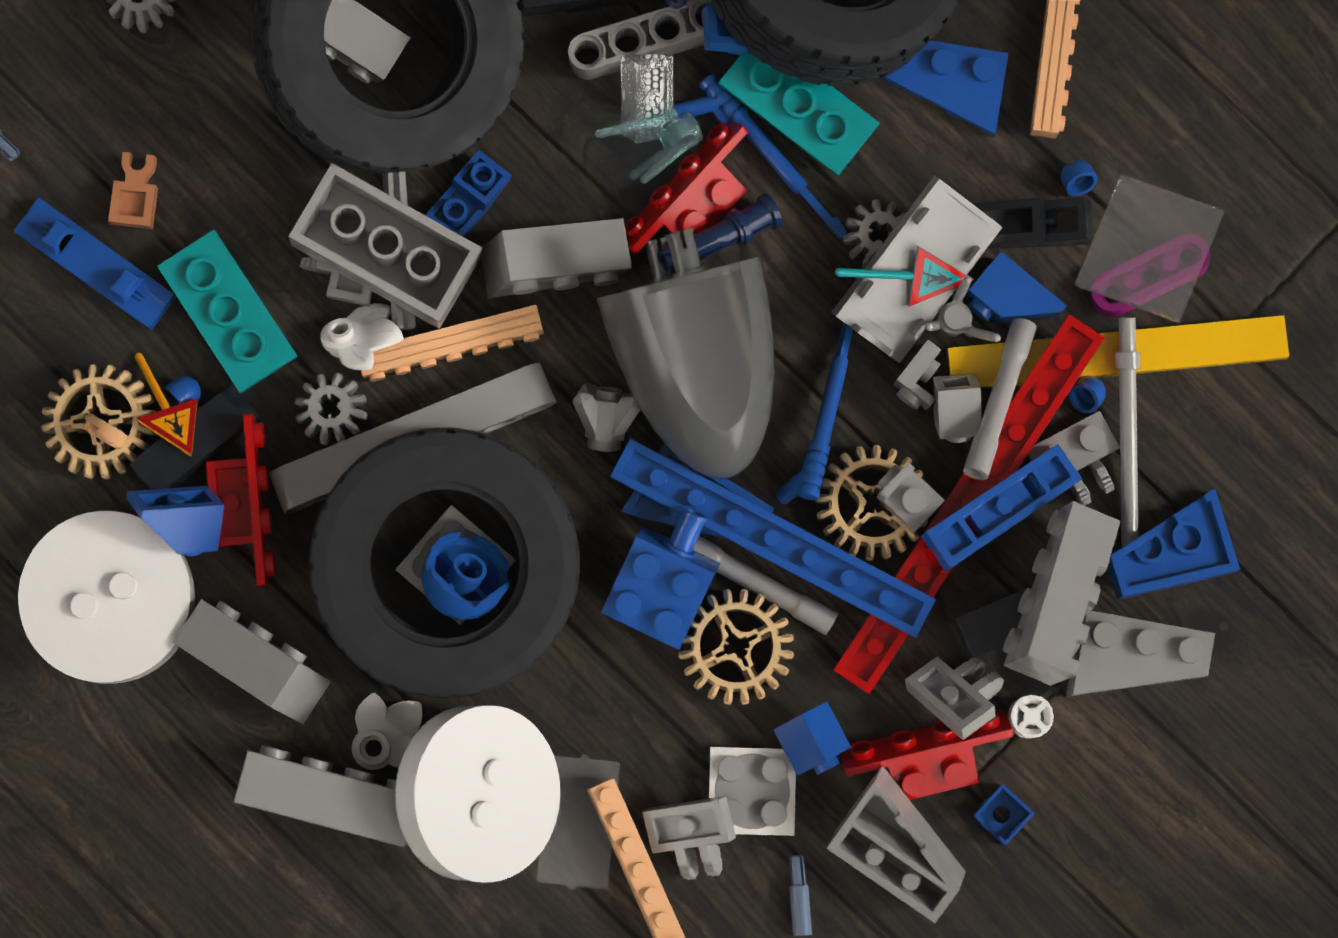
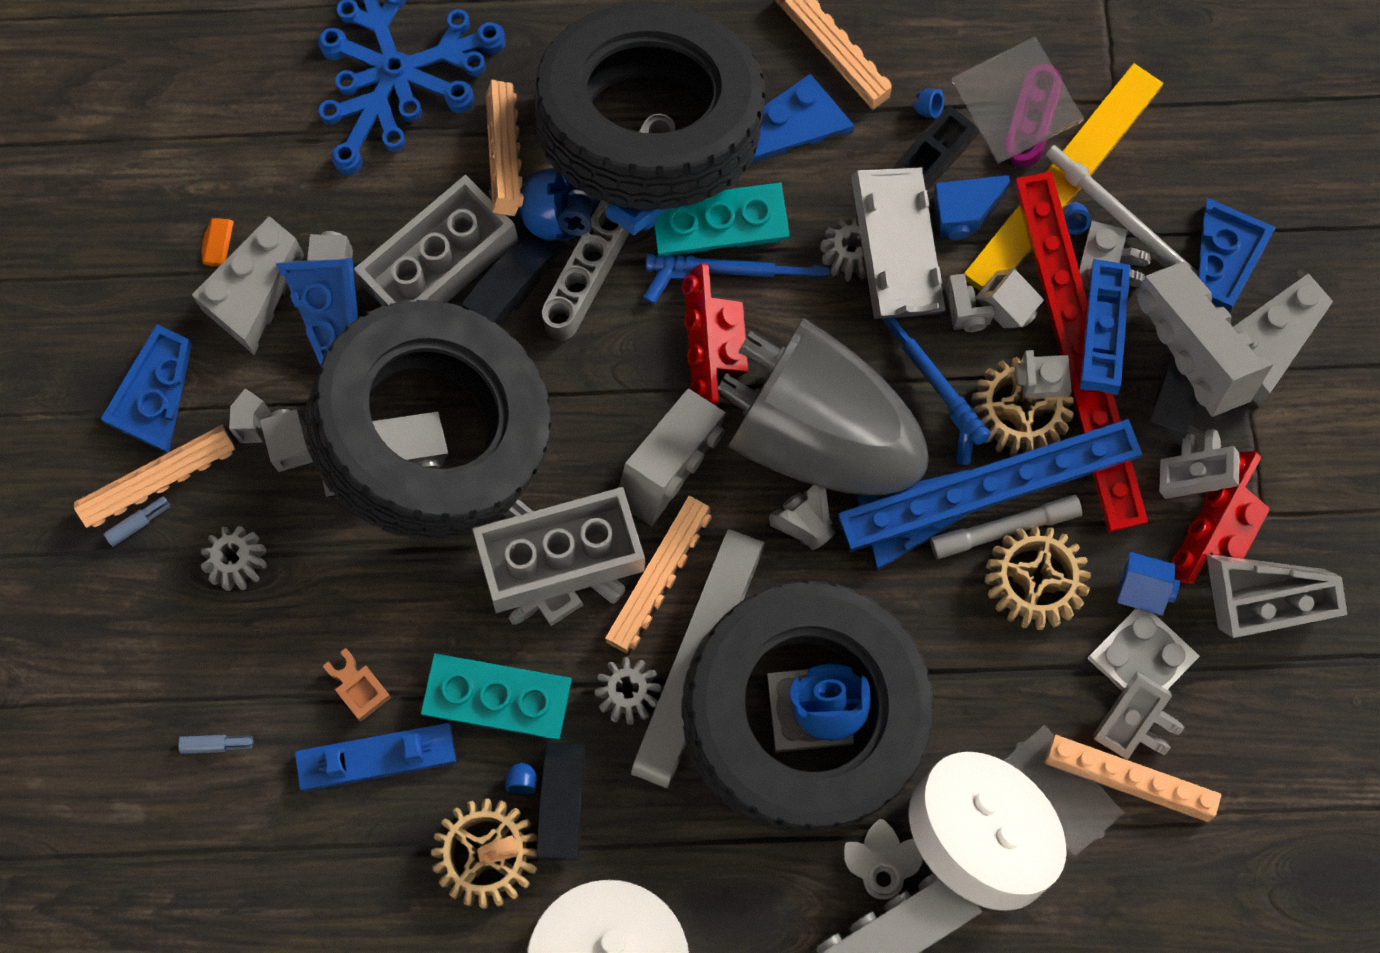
camera: 40 degrees left, 10 degrees down
blue slope [126,486,224,556] -> none
piece [135,353,197,457] -> none
light grey wedge [173,599,331,724] -> none
red bracket [206,414,276,586] -> none
white plate [320,303,404,370] -> none
blue slope [425,150,512,238] -> none
clear light blue plant [595,108,703,184] -> none
blue brick [601,506,720,650] -> none
clear slope [621,54,673,144] -> none
dark blue pin [657,194,782,277] -> none
sand blue pin [789,855,812,936] -> none
piece [834,246,974,307] -> none
light grey plant [925,276,1001,342] -> none
light grey piece [963,318,1037,480] -> none
blue piece [971,784,1035,845] -> none
white wheel [1007,695,1054,739] -> none

